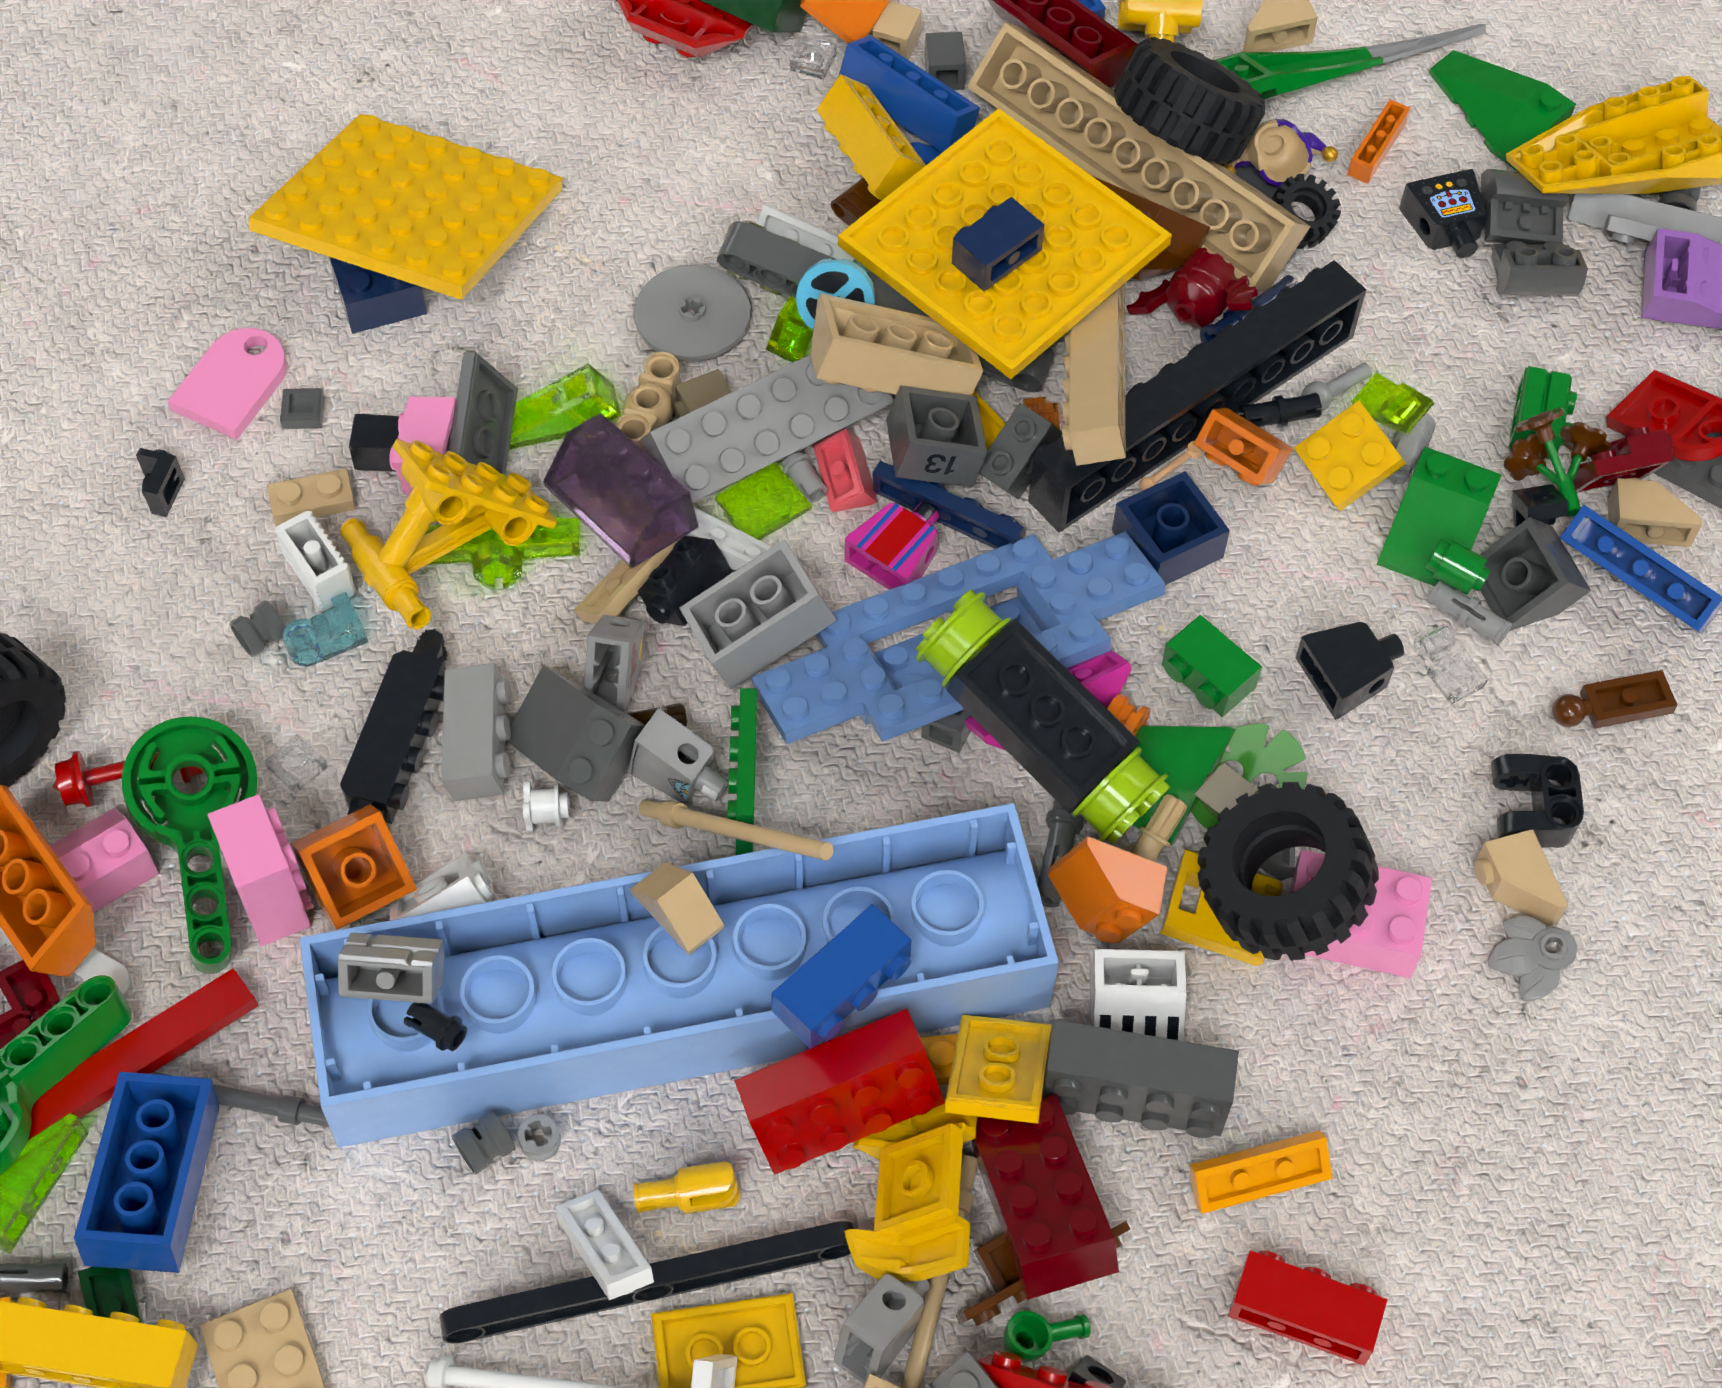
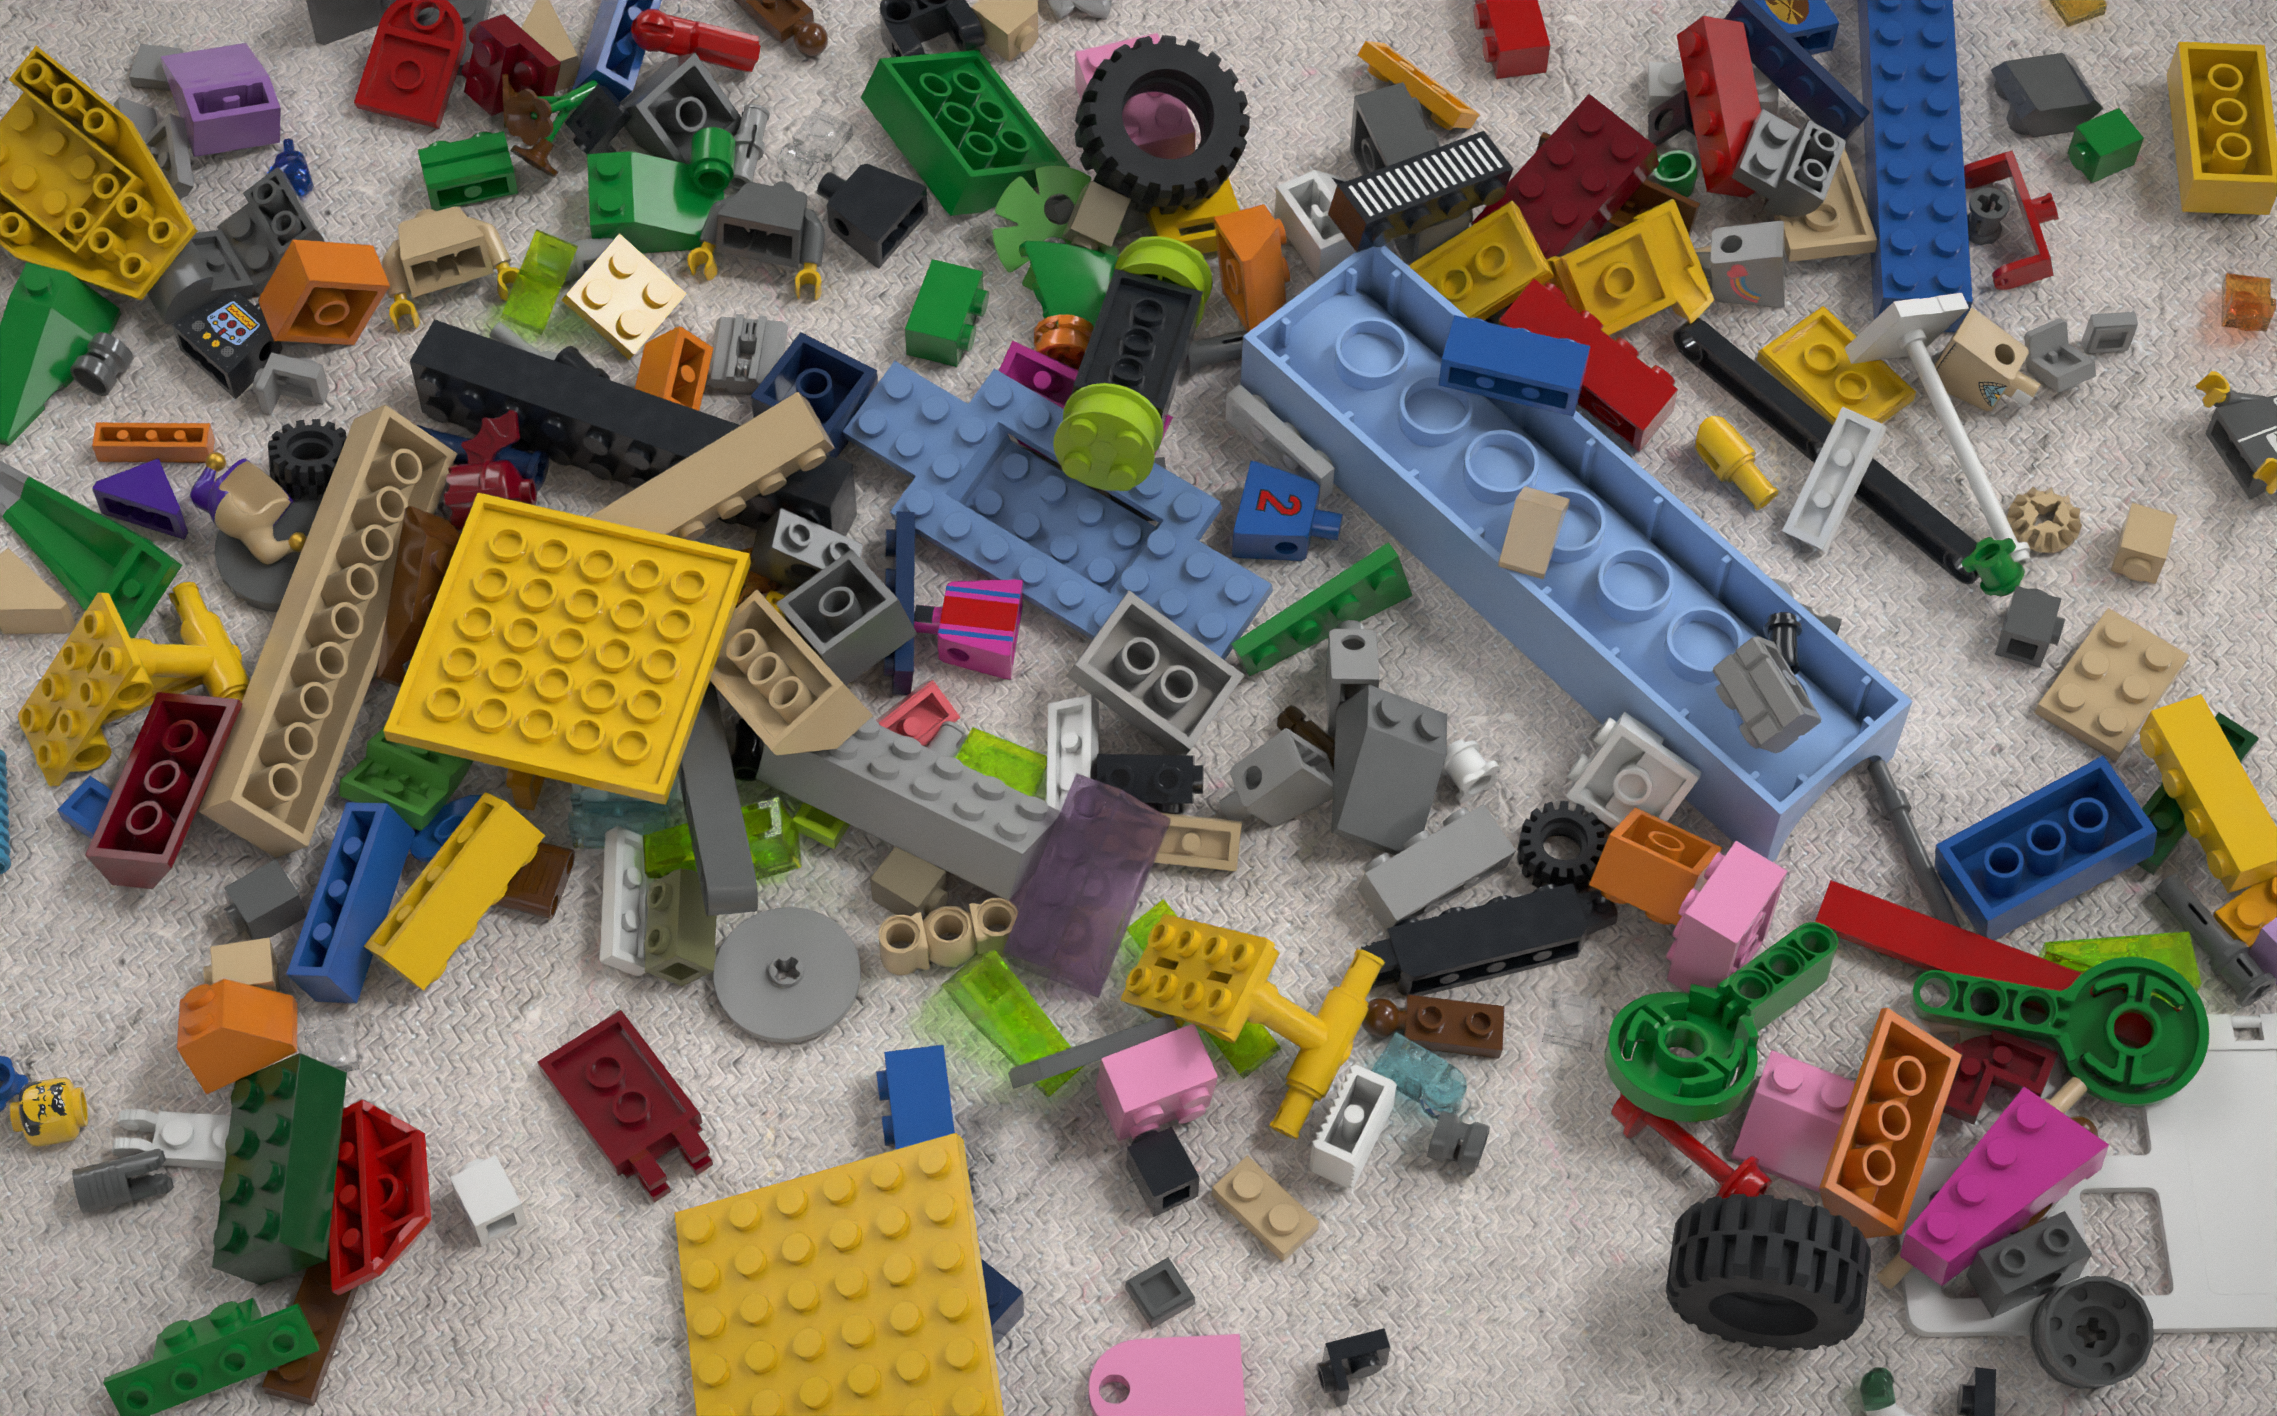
camera: 120 degrees left, 0 degrees up
tan bar [639,799,833,861] -> none
medium azure tile [796,258,875,330] -> none
dark blue brick [952,197,1044,292] -> none
black tyre [1114,37,1265,164] -> none
none -> dark grey wheel [70,332,134,396]
none -> dark purple slope [92,458,189,540]
none -> light grey bracket [253,352,330,414]
none -> orange brick [258,239,390,345]
none -> clear blue piece [266,138,314,198]
none -> tan torso [382,207,524,332]
none -> white brick [450,1155,527,1247]
none -> dark red tile [537,1010,713,1203]
none -> red piece [631,9,761,73]
none -> dark grey torso [687,181,825,301]
none -> light grey piece [706,314,788,395]
none -> green slope [860,50,1070,216]
none -> blue brick [876,1045,955,1150]
none -> blue torso [1232,461,1343,561]
none -> black brick [1328,131,1514,253]
none -> reddish brown plate [1362,995,1505,1059]
none -> black tyre [1517,801,1607,892]
none -> green brick [1962,537,2025,597]
none -> dark grey brick [1995,586,2065,668]

